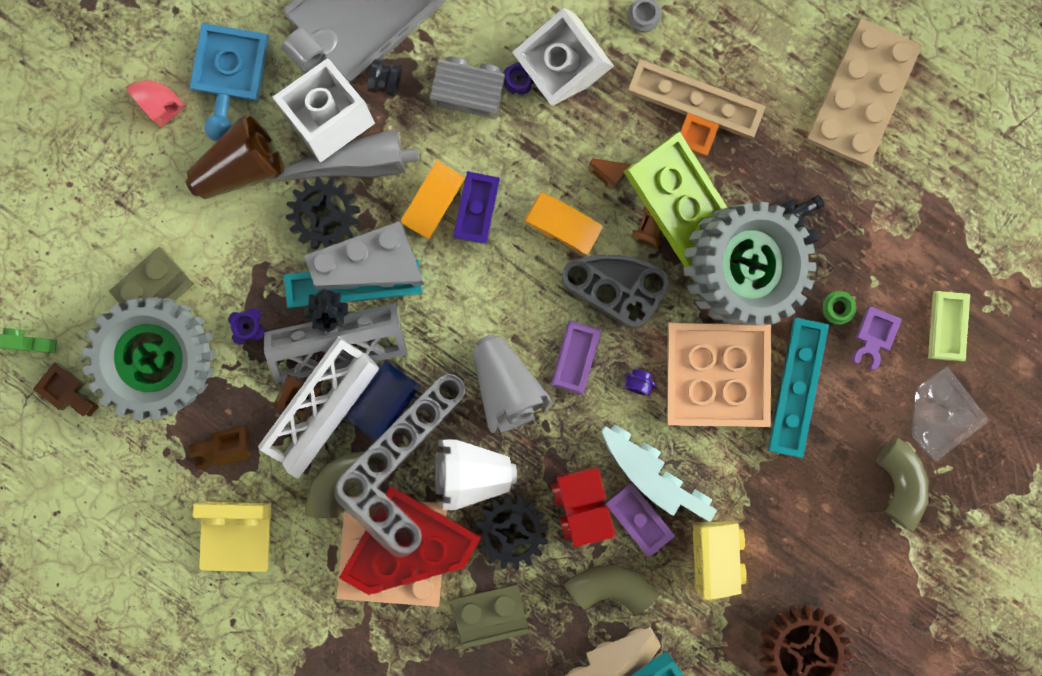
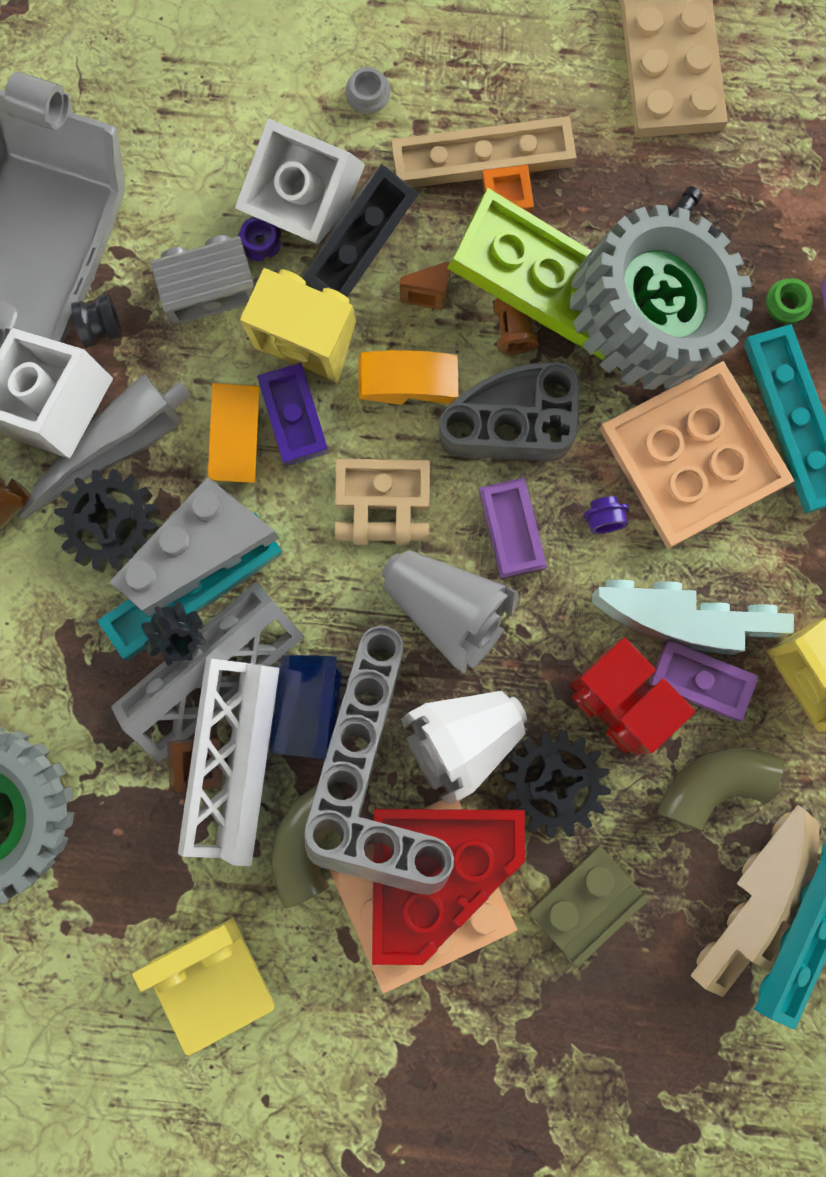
camera: 30 degrees left, 5 degrees down
reddish brown plate [189,425,250,470] -> none
dark purple plate [228,308,265,345] -> none
none -> light yellow slope [240,268,356,384]
none -> black brick [299,164,419,297]
none -> tan plate [335,459,430,546]

